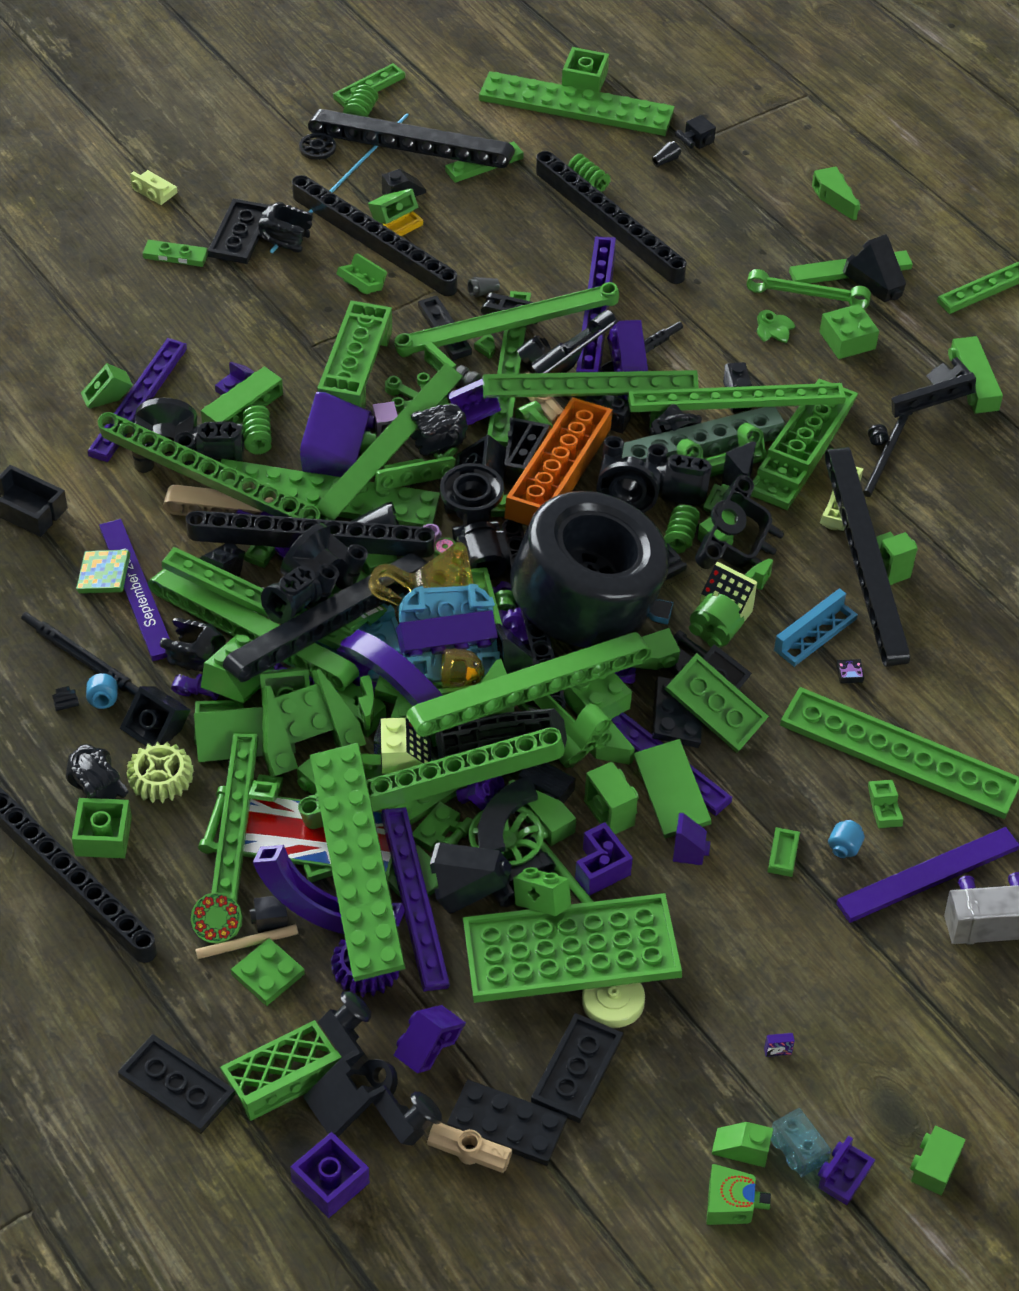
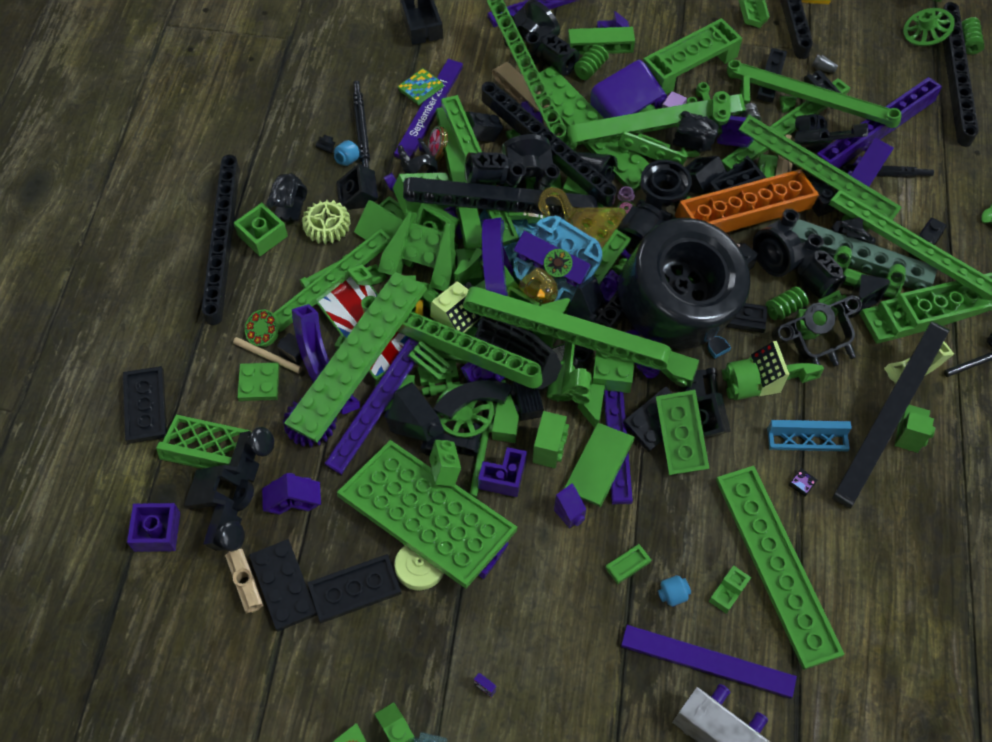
camera: 45 degrees right, 10 degrees up
none -> bright green tile [408,341,450,381]
none -> tile [428,126,448,161]
none -> piece [544,249,572,277]
none -> bright green plate [712,91,731,125]
none -> bright green wheel [903,8,954,46]

